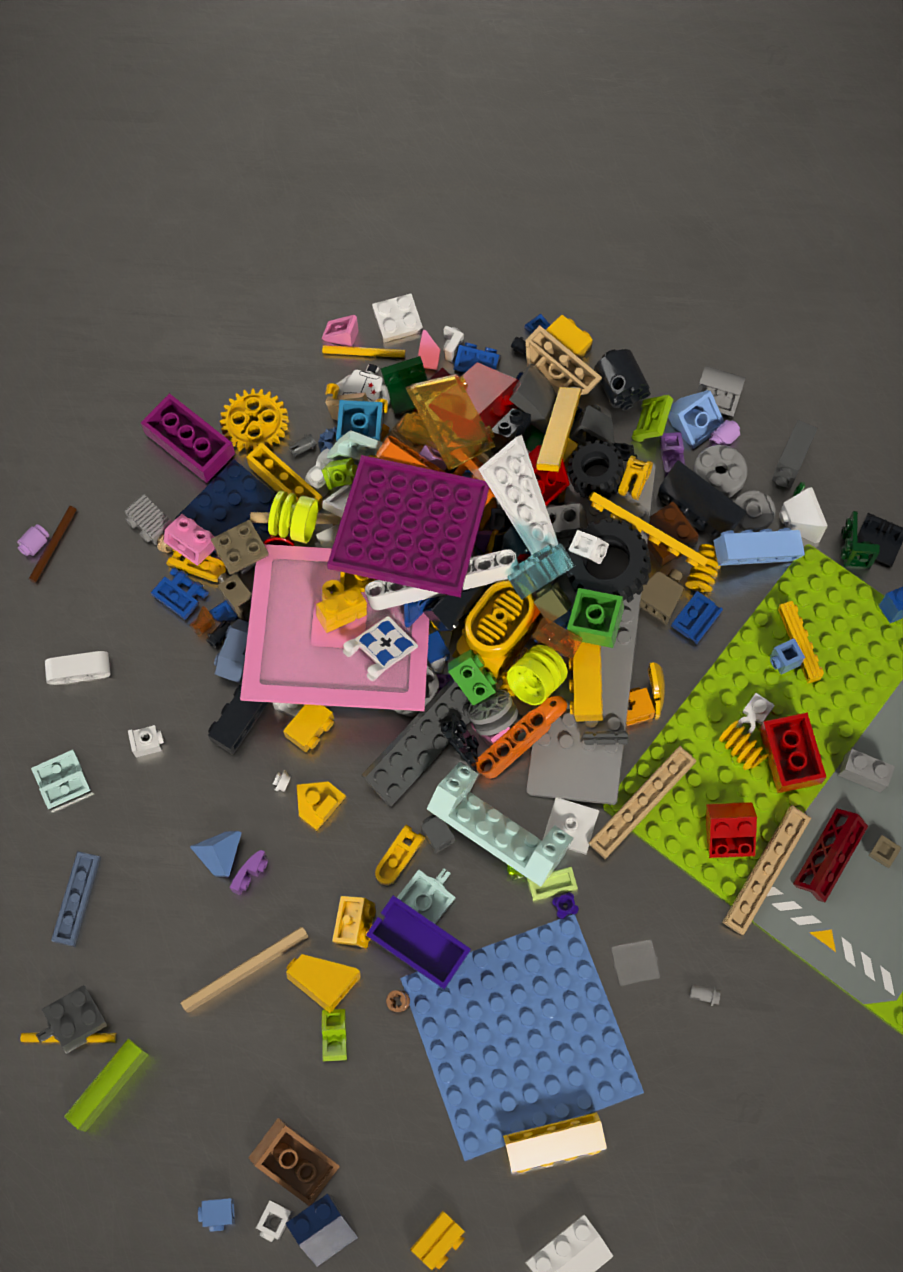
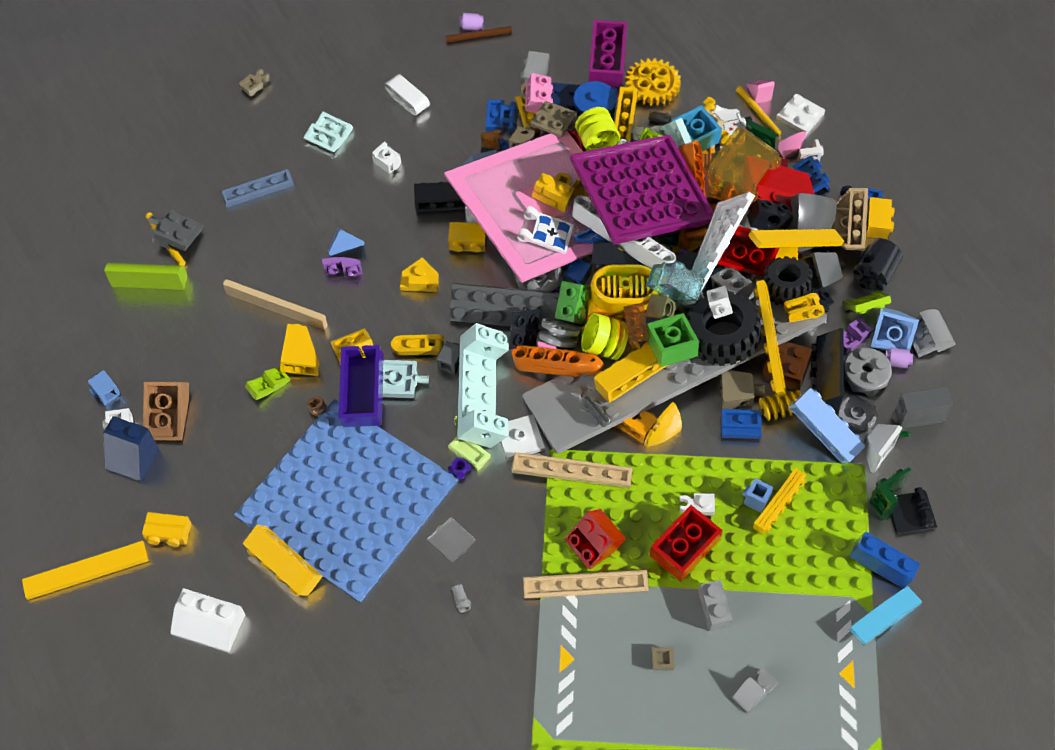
camera: 55 degrees right, 10 degrees down
white plate [273,770,291,792] -> none
yellow piece [719,720,769,770] -> none
dark red fence [793,808,868,903] -> none
none -> blue wheel [573,81,617,114]

